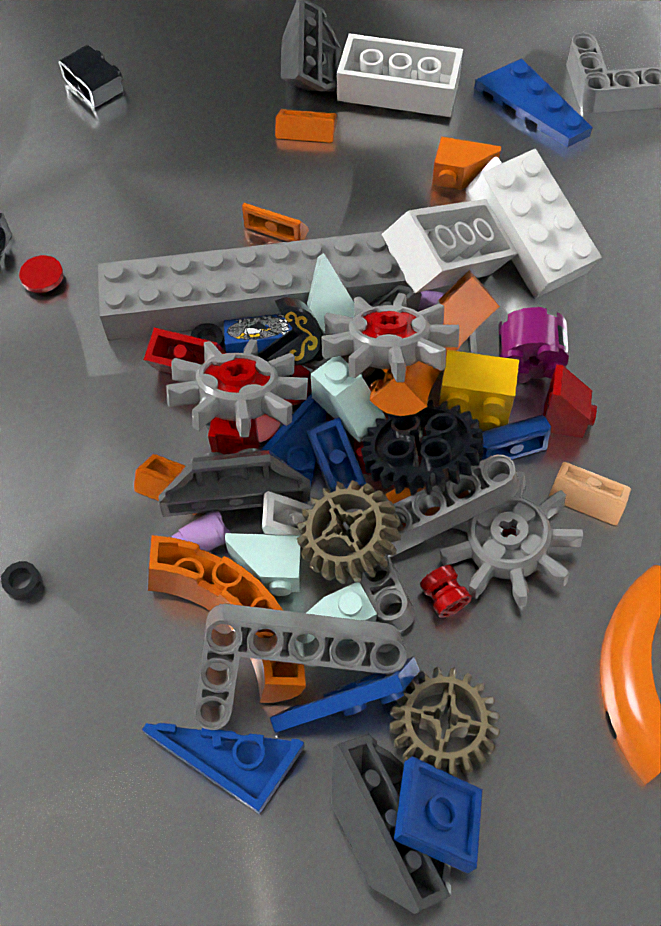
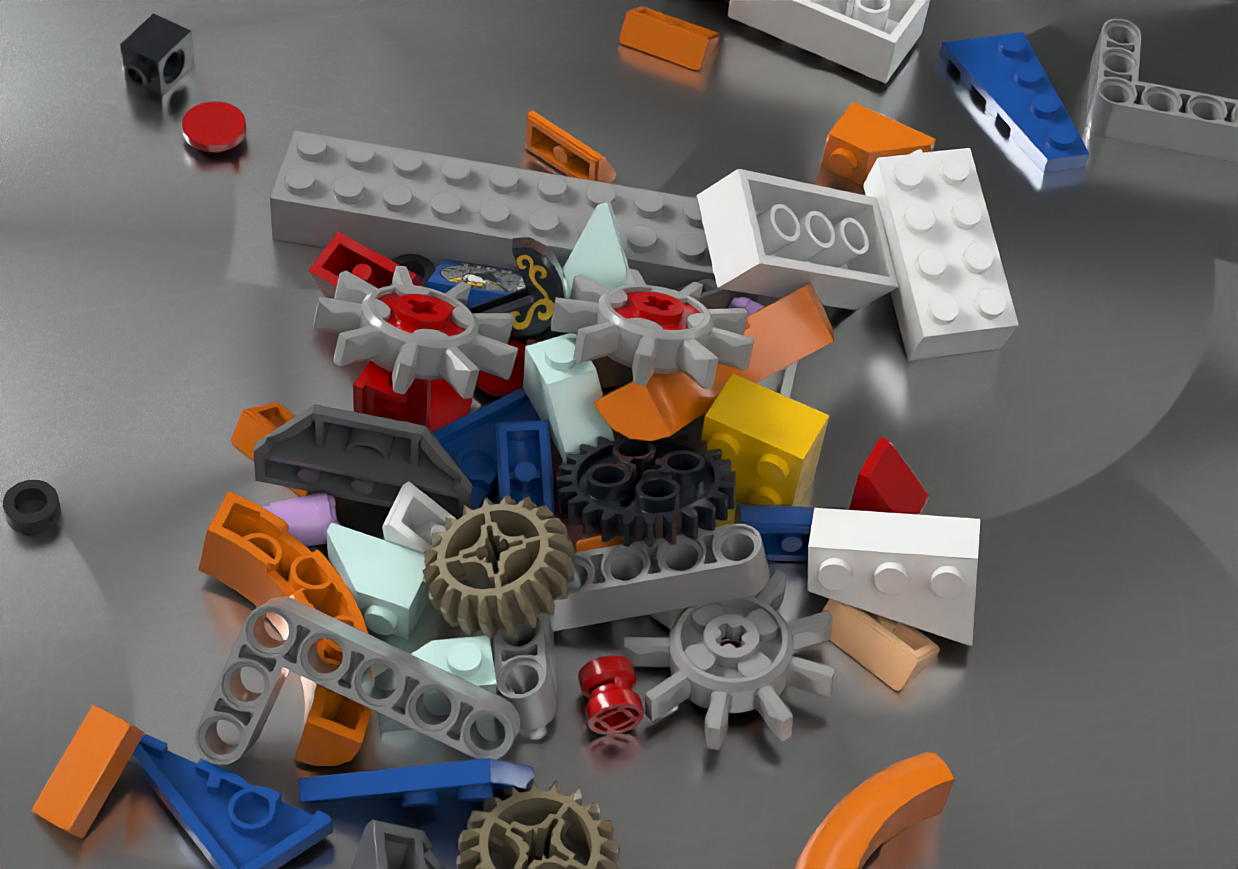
camera: 10 degrees right, 10 degrees down
magenta brick [498,307,569,383] -> none
none -> orange slope [31,705,145,839]
none -> white wedge [808,508,980,647]

